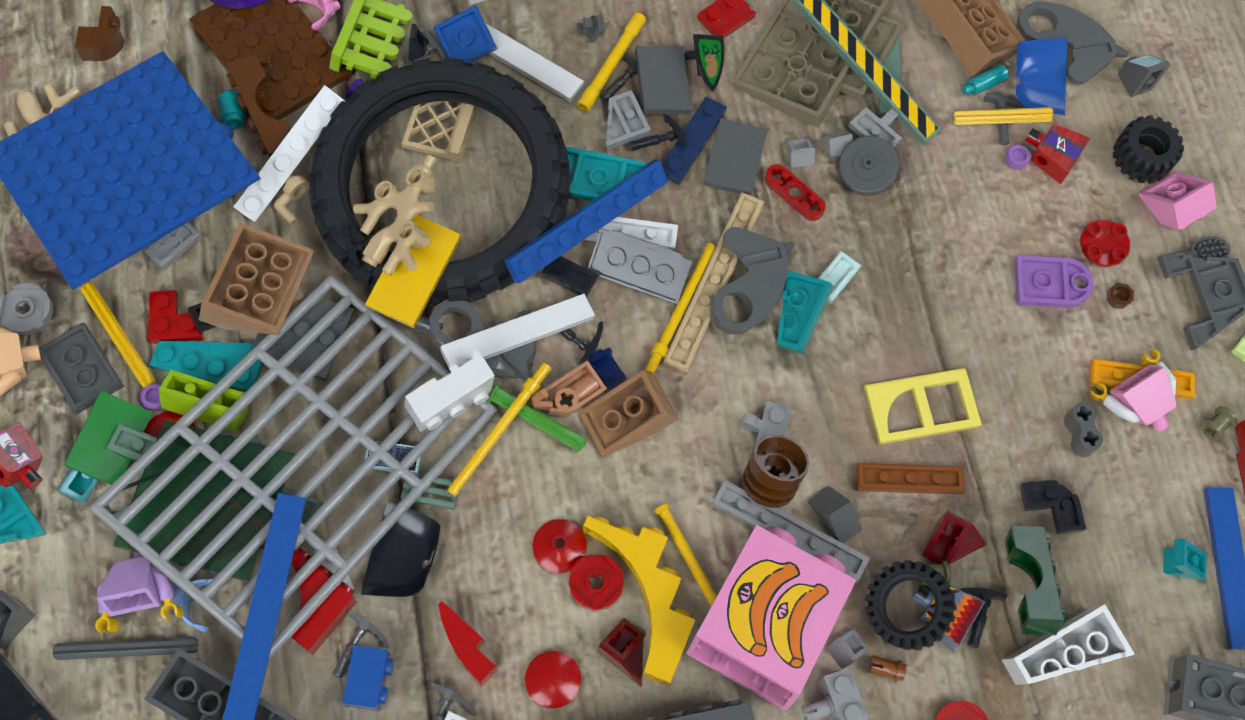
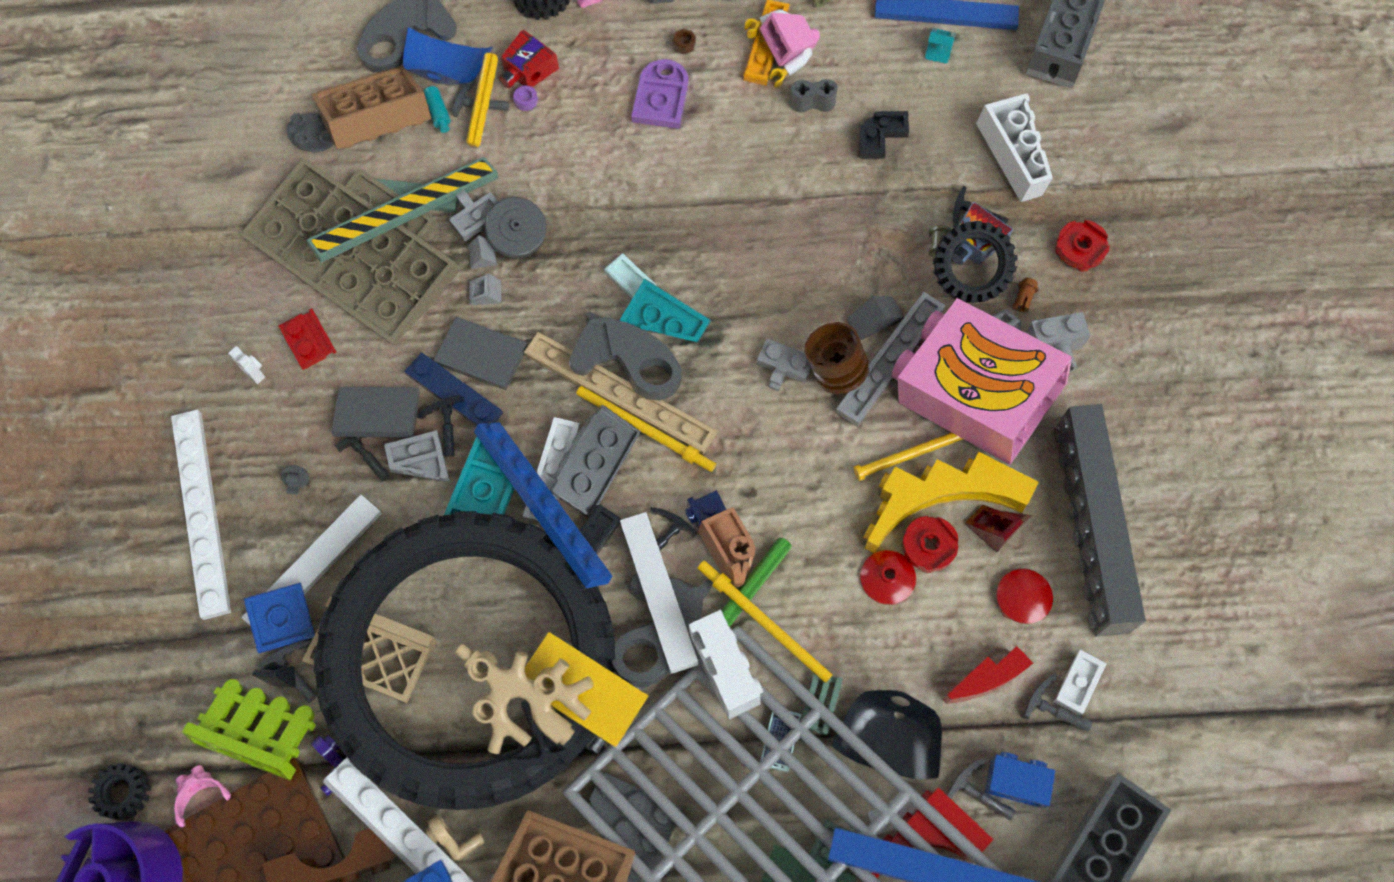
camera: 75 degrees left, 0 degrees up
yellow piece [576,12,647,112] -> none
medium nougat slope [579,370,679,457] -> none
shield [684,34,724,92] -> none
red beam [765,164,826,221] -> none
dark orange tile [856,463,965,495] -> none
light yellow window [864,368,982,445] -> none
dark red slope [922,511,987,564] -> none
arch [1005,525,1066,636] -> none
red dish [1080,220,1130,267] -> none

